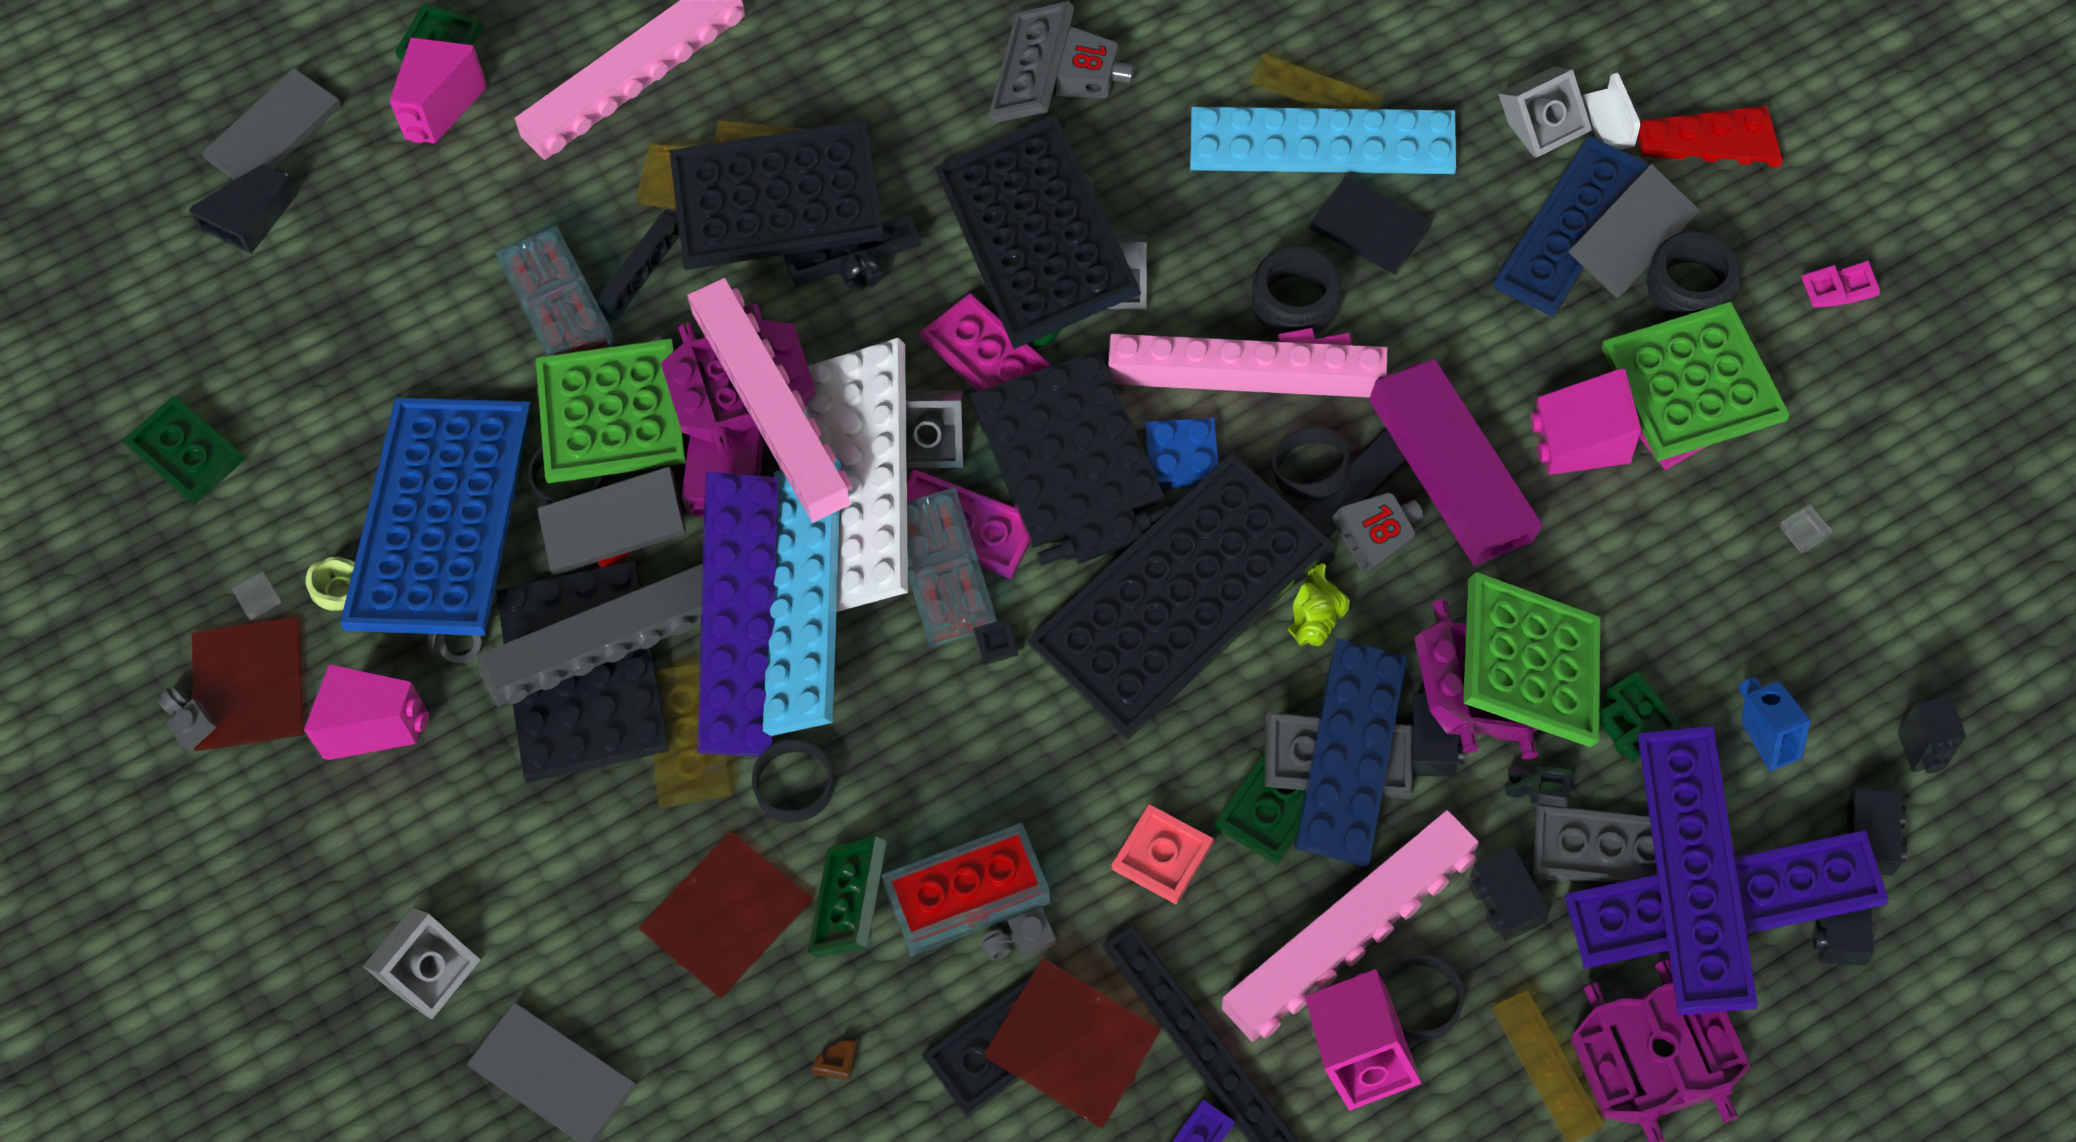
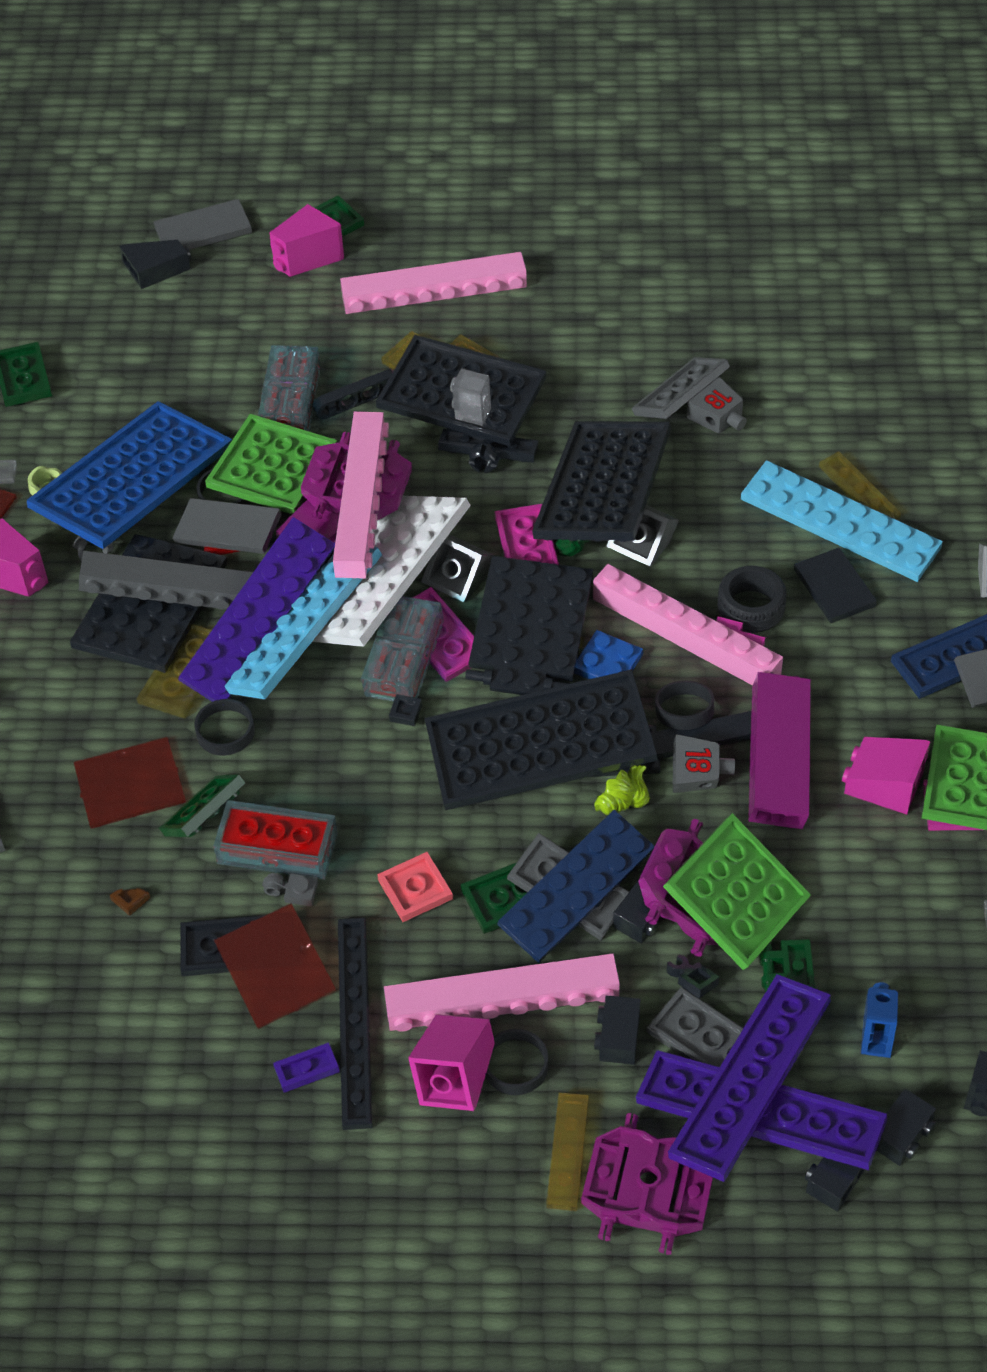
camera: 30 degrees right, 10 degrees down
none -> clear brick [450,369,491,426]

